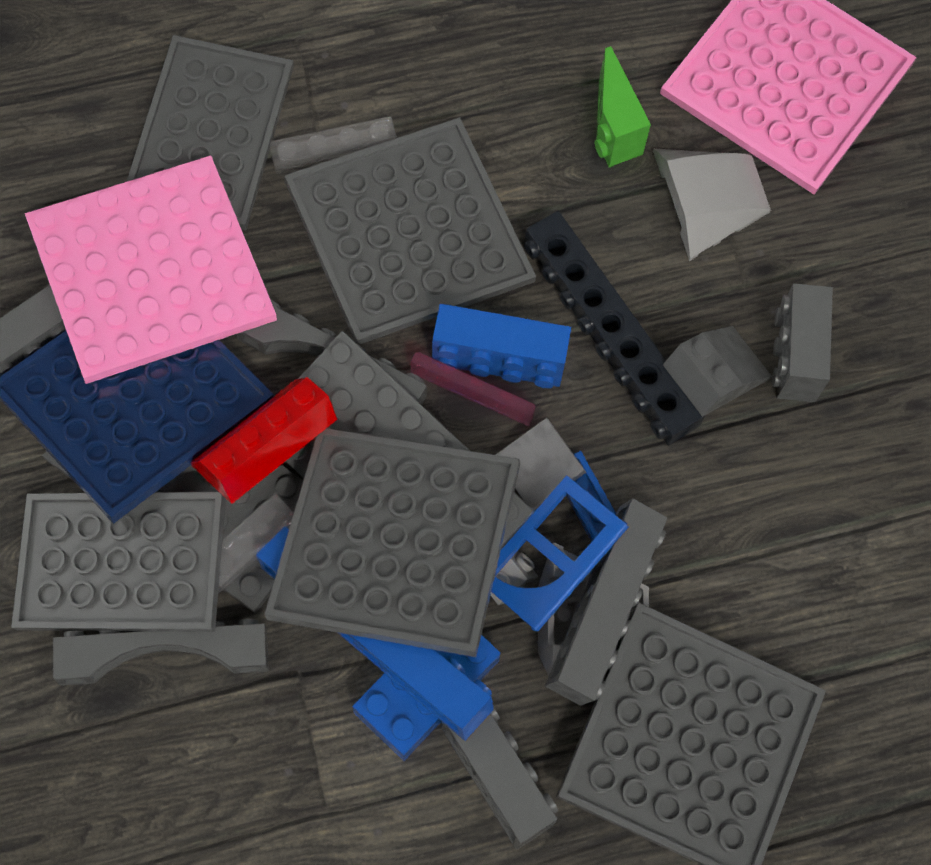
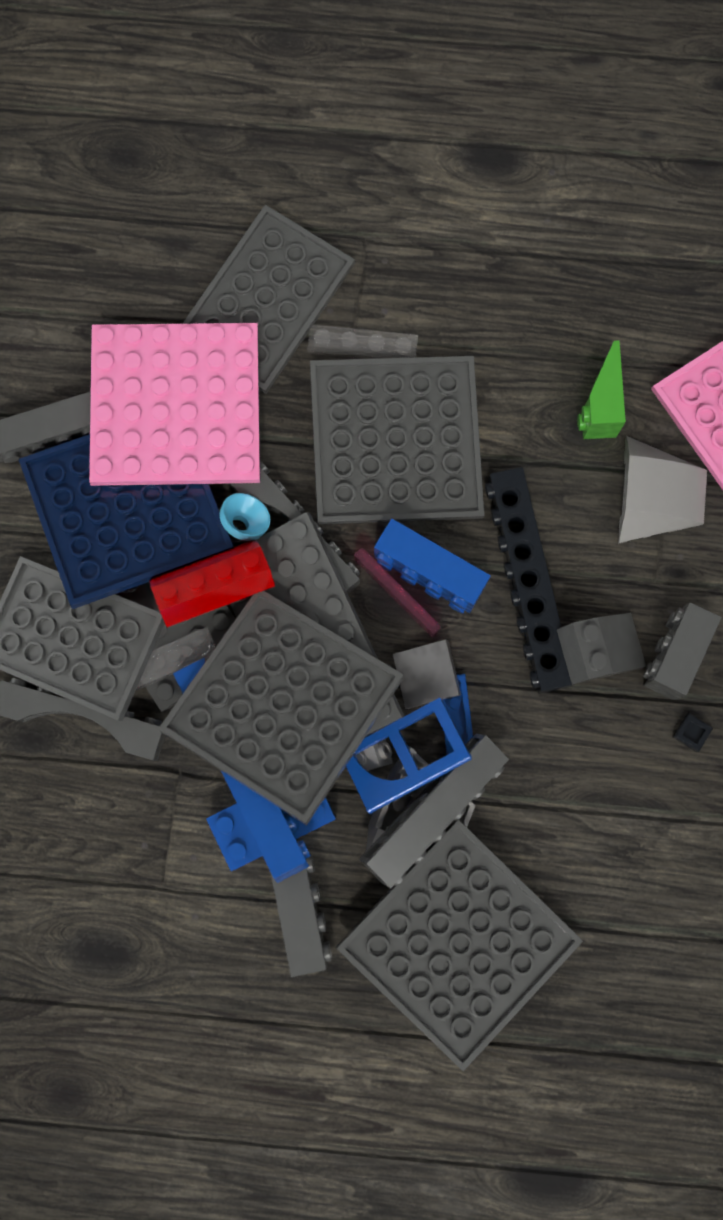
camera: 30 degrees right, 10 degrees up
none -> medium azure piece [219,493,270,541]
none -> black tile [673,713,713,753]

